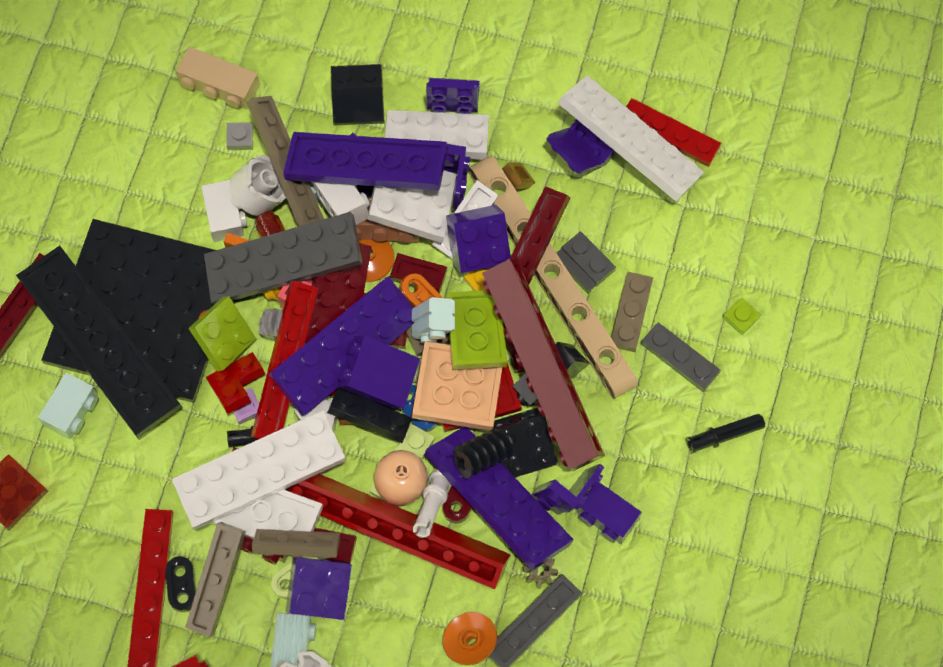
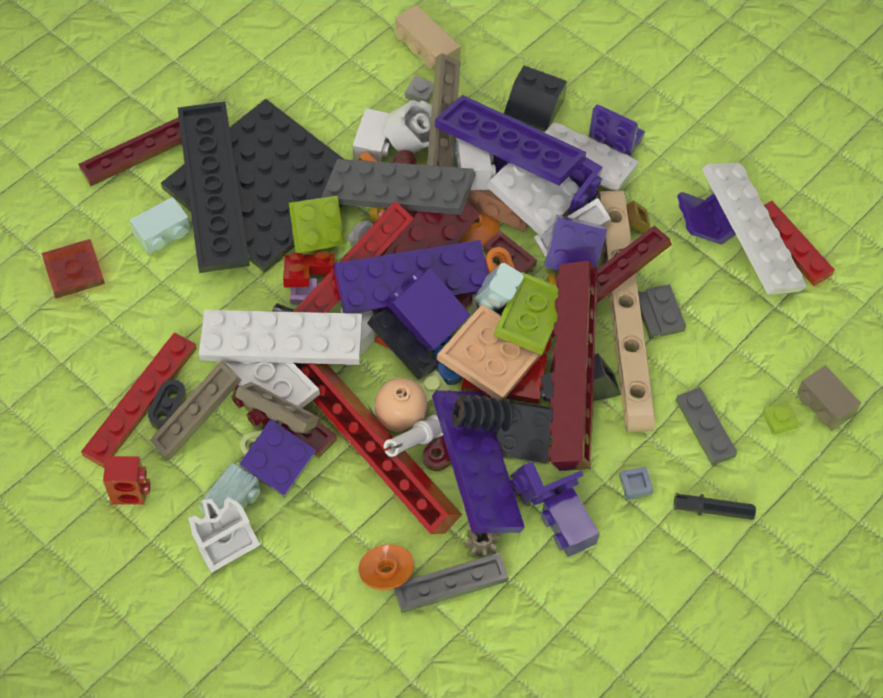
camera: 25 degrees right, 10 degrees down
dark tan plate [612,272,653,353] -> none
none -> sand blue plate [619,467,653,500]
none -> dark tan brick [797,365,861,431]

